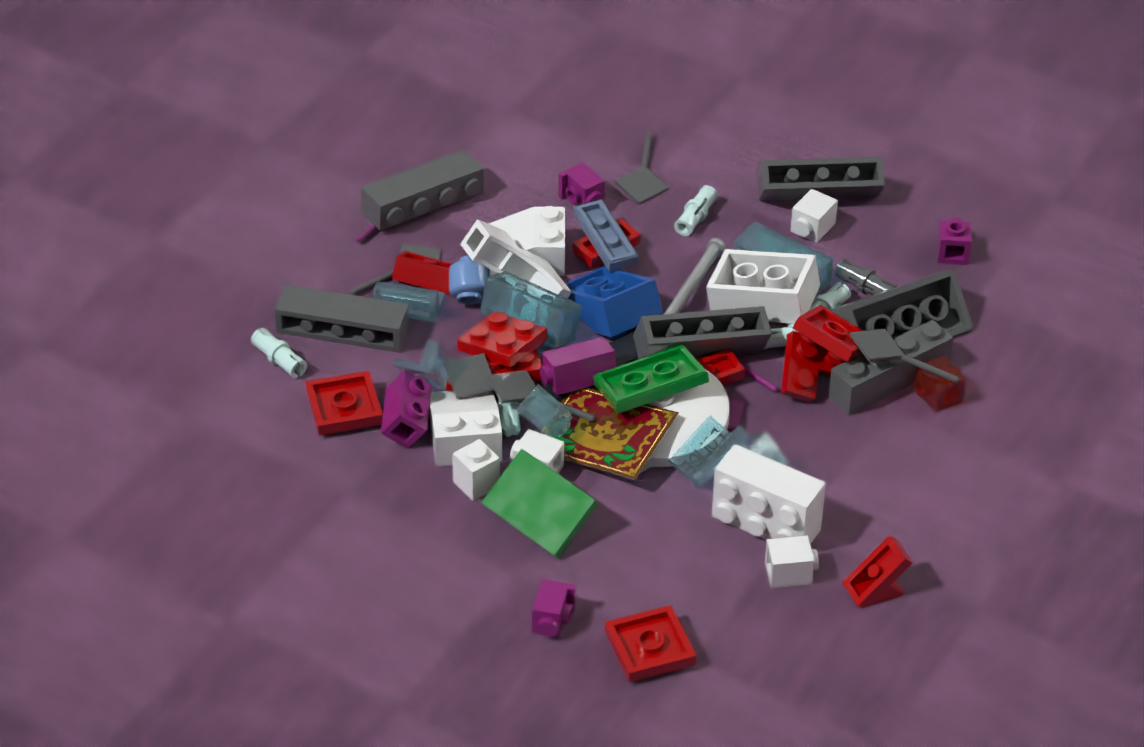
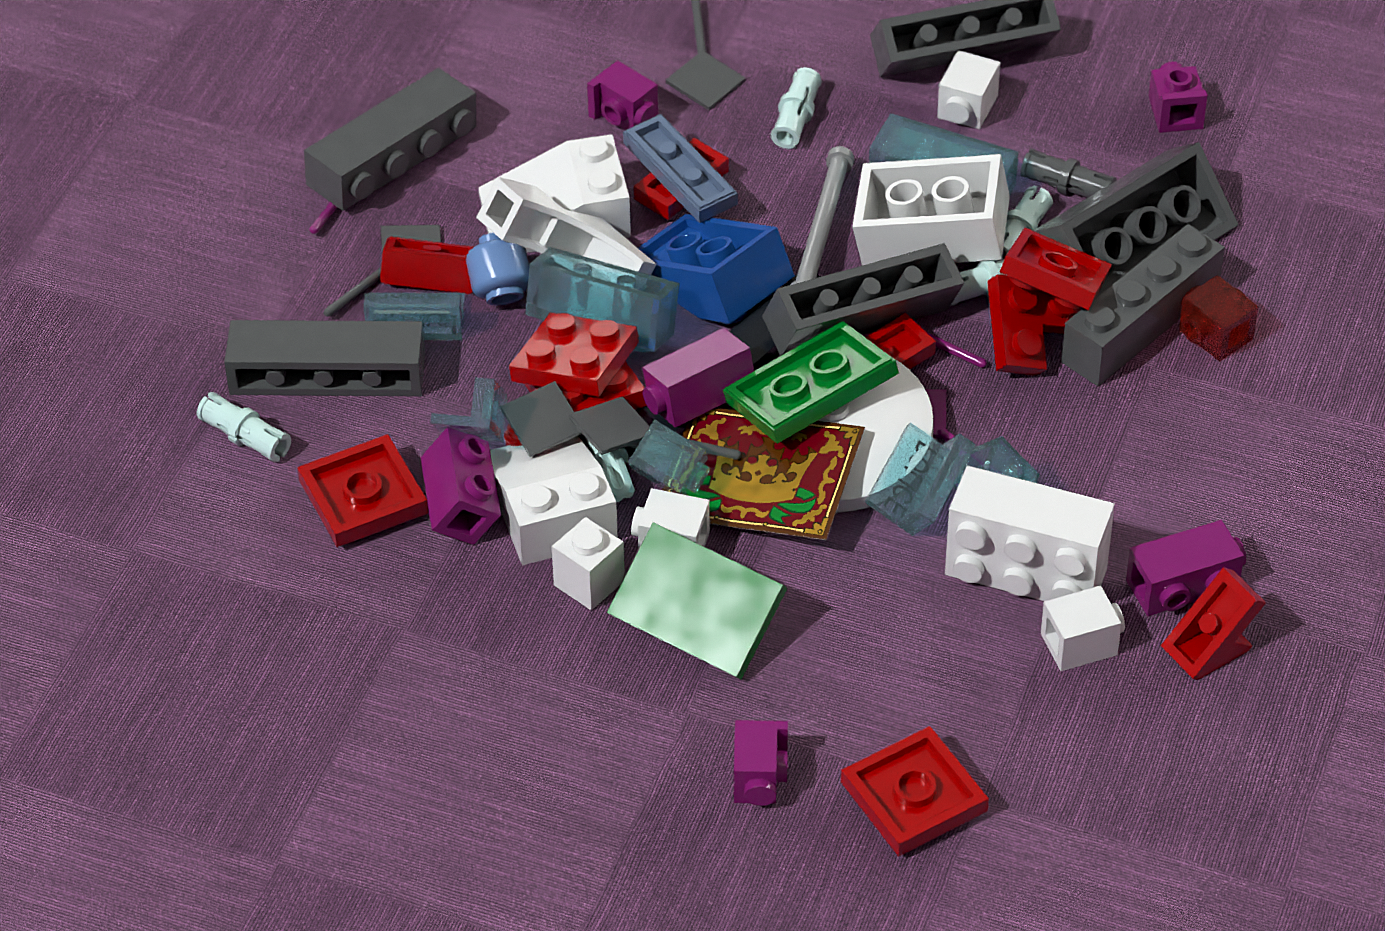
camera: 10 degrees left, 5 degrees up
dark grey piece [849,329,959,383] -> none
none -> magenta brick [1126,520,1247,617]

